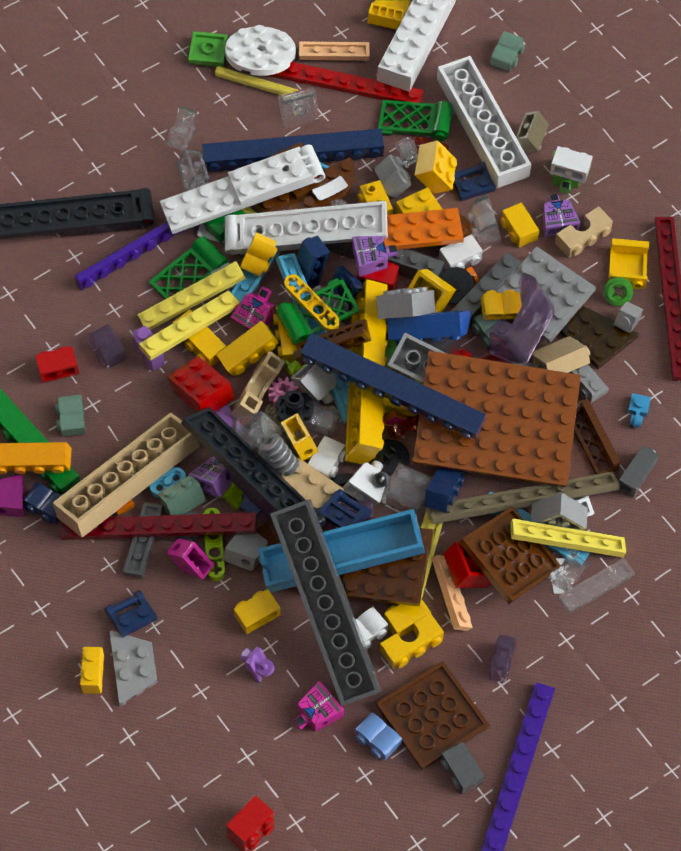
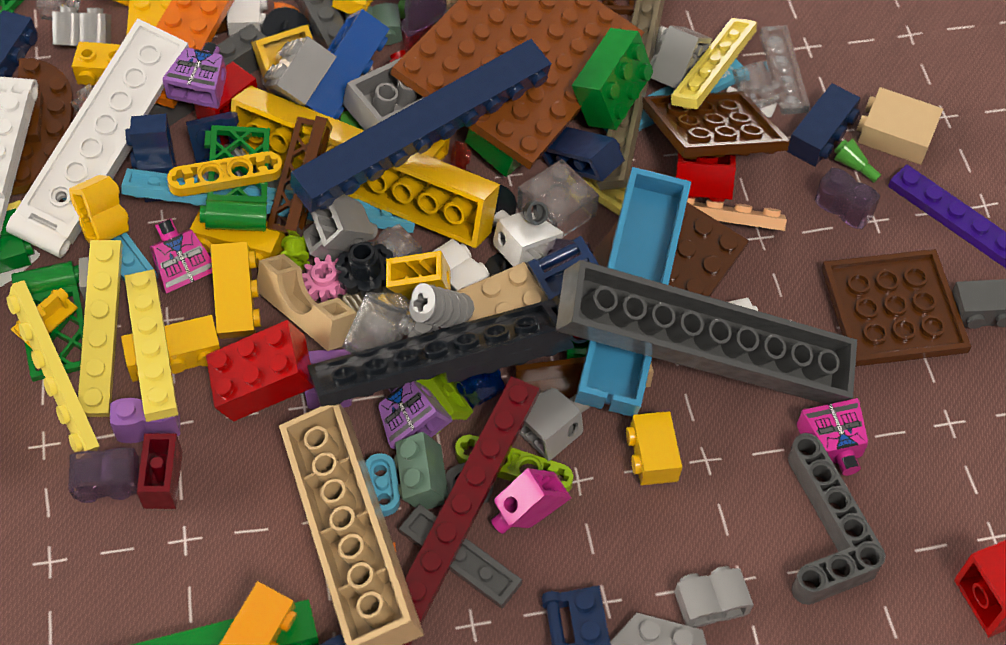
camera: 65 degrees left, 5 degrees down
red brick [35,346,79,383] -> none
sand green brick [55,394,86,437] -> none
medium lavender hips [240,646,274,683] -> none
white sticker [312,176,348,200] -> none
medium blue brick [355,712,402,760] -> none
yellow arch [380,613,444,669] -> none
yellow brick [384,599,431,638] -> none
none -> light yellow plate [7,280,100,460]
none -> yellow hinge [11,288,78,347]
none -> dark red brick [137,433,183,509]
none -> green brick [571,28,653,130]
none -> light grey brick [674,566,754,628]
none -> dark blue brick [787,83,860,167]
none -> dark grey beam [788,433,886,605]
none -> bright green cone [834,139,882,183]
none -> tan brick [857,87,943,165]

